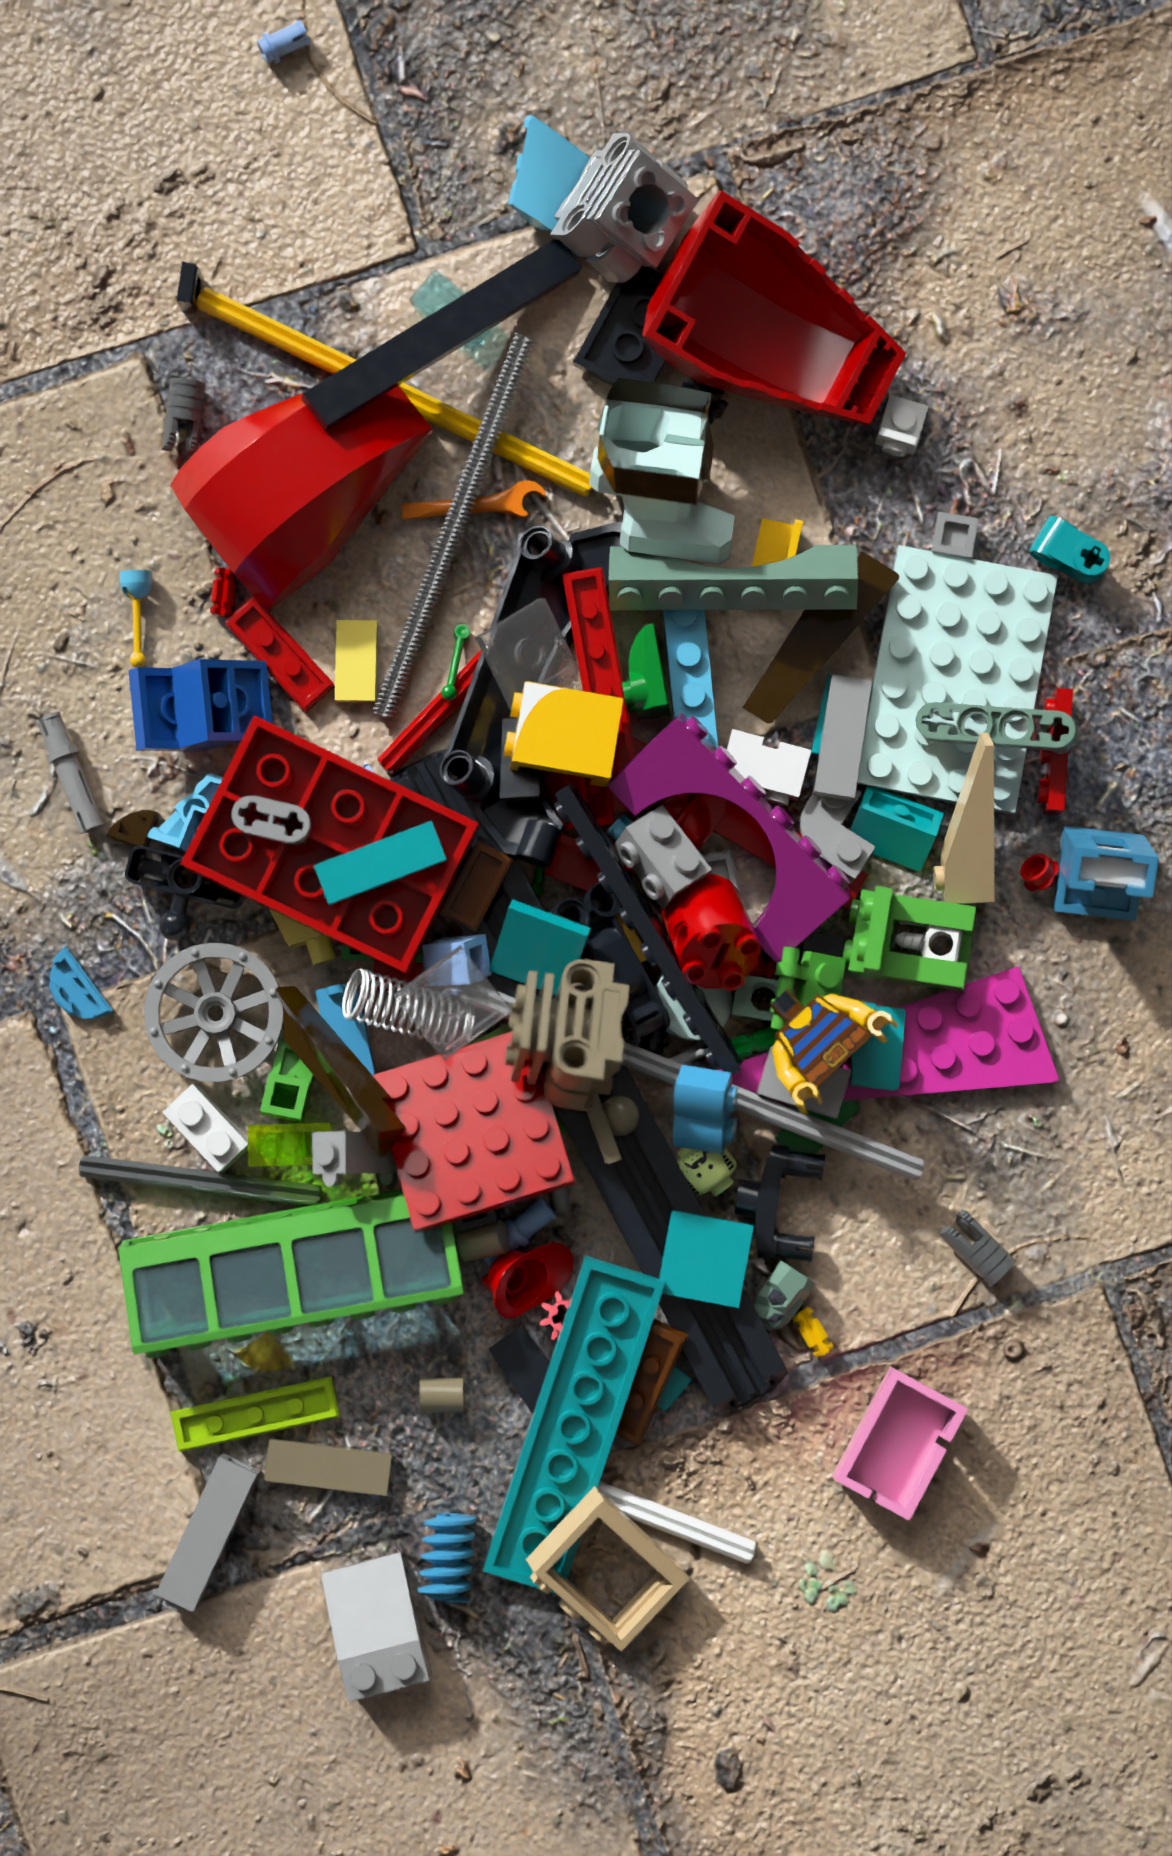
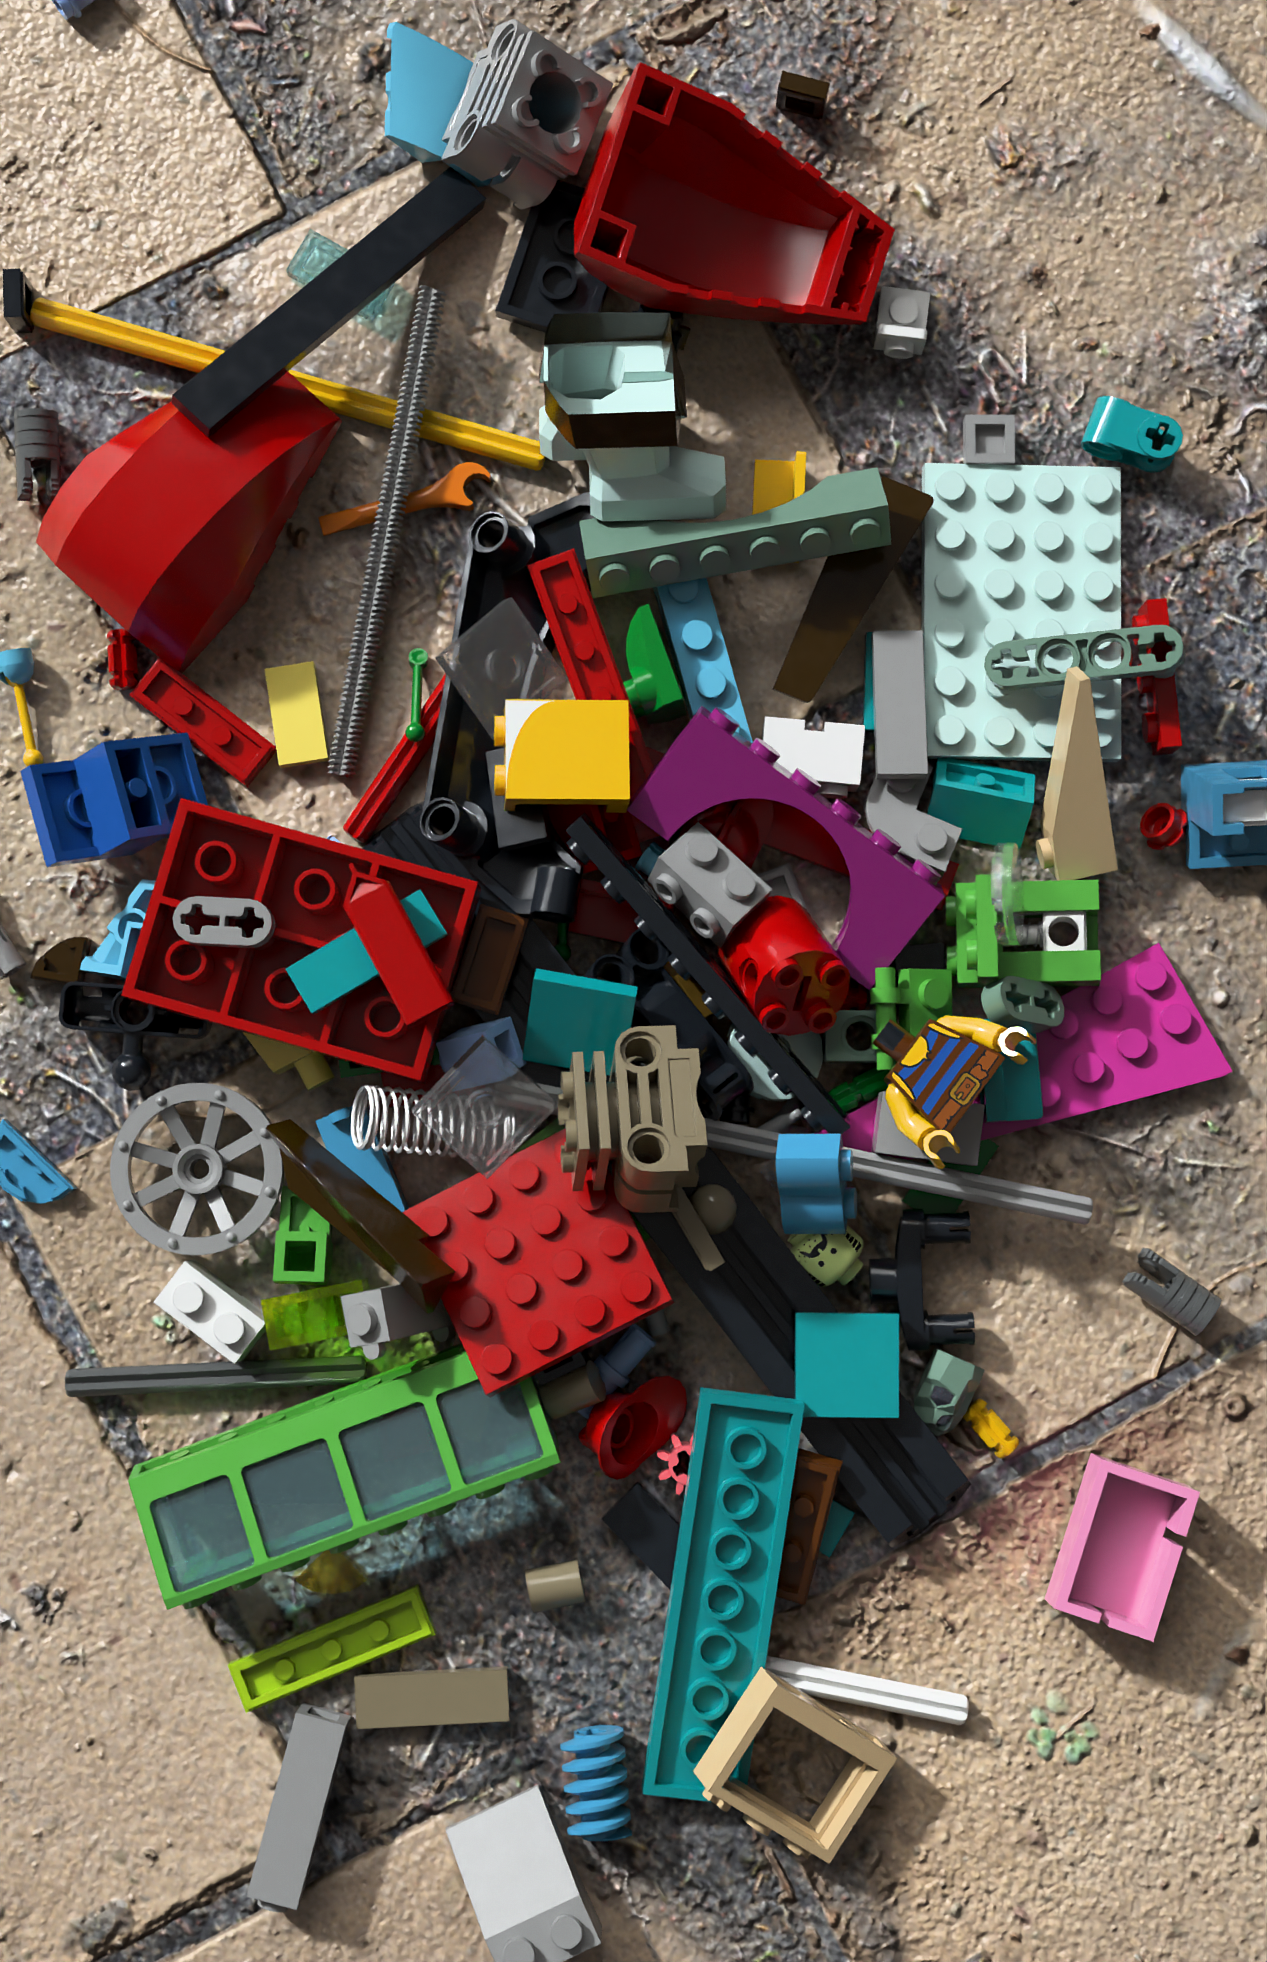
camera: 15 degrees left, 0 degrees up
none -> red piece [343,862,455,1029]
none -> dark brown tile [776,71,830,120]
none -> sand green beam [981,976,1064,1034]
none -> clear tile [991,843,1024,946]

